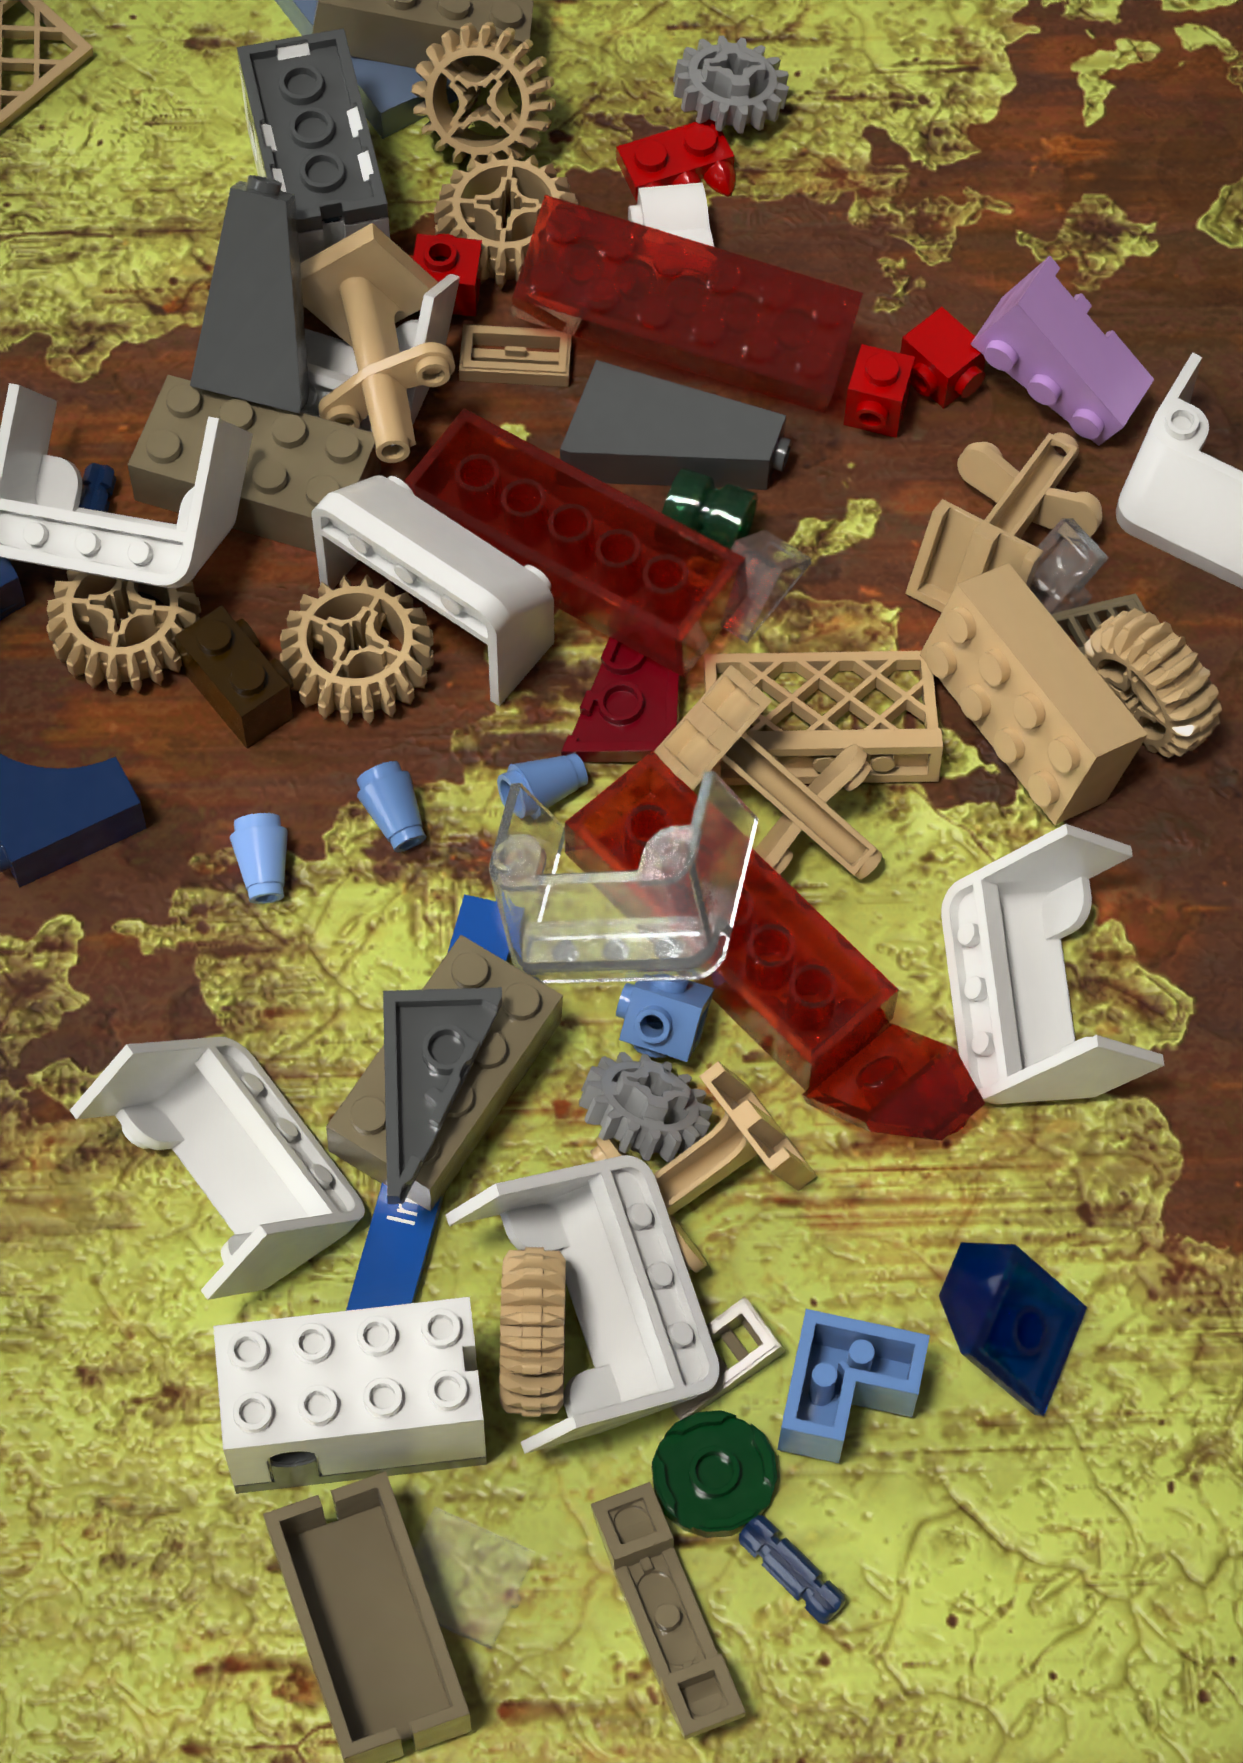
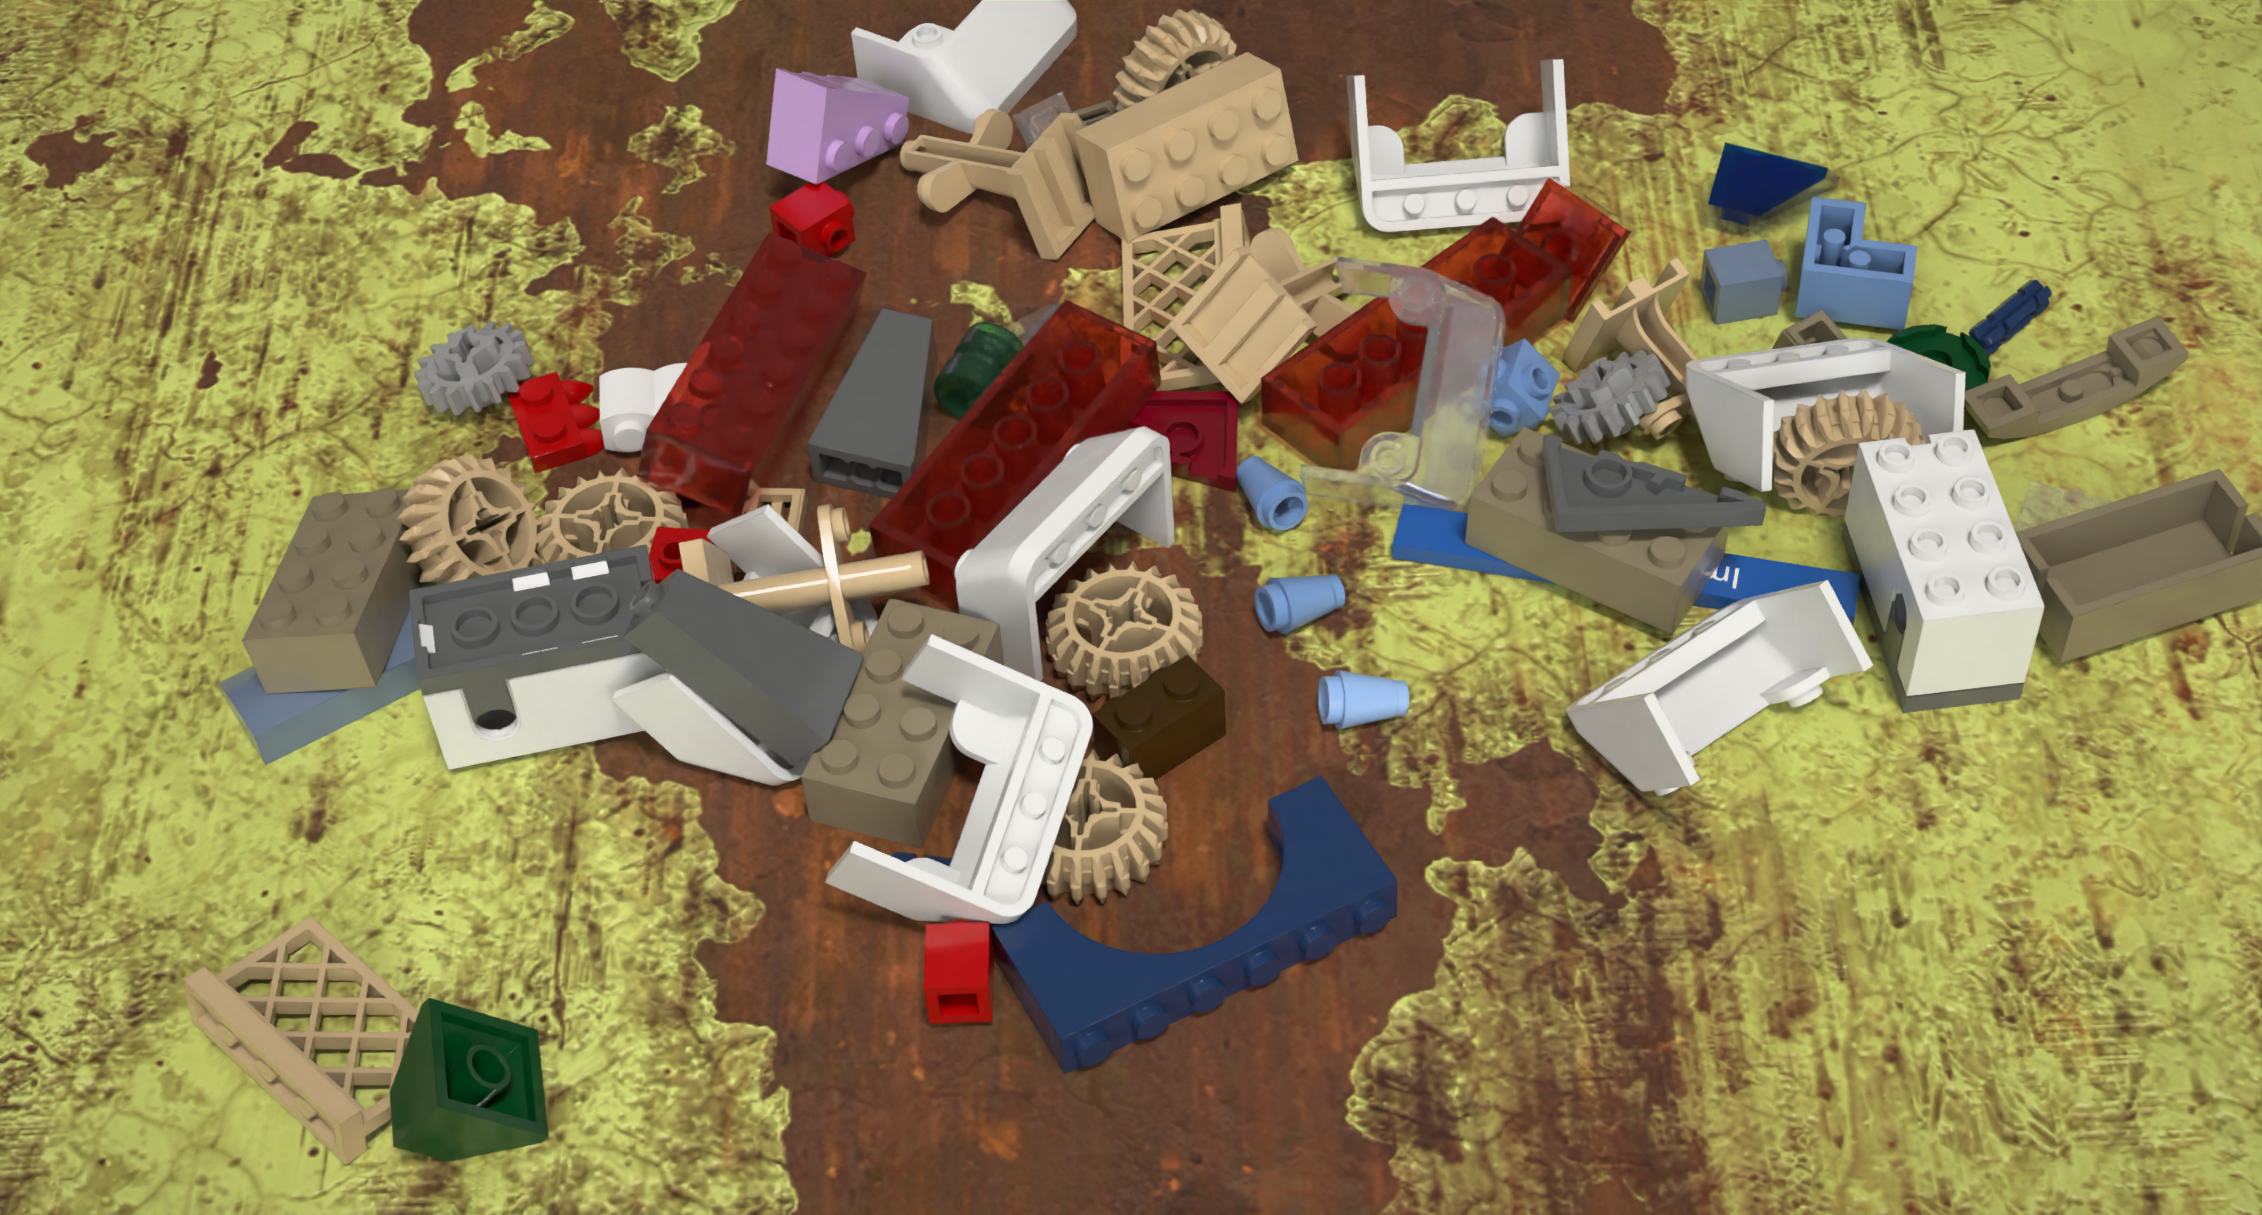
camera: 85 degrees left, 15 degrees down
red brick [843,344,915,438] -> none
none -> sand blue brick [1699,240,1788,325]

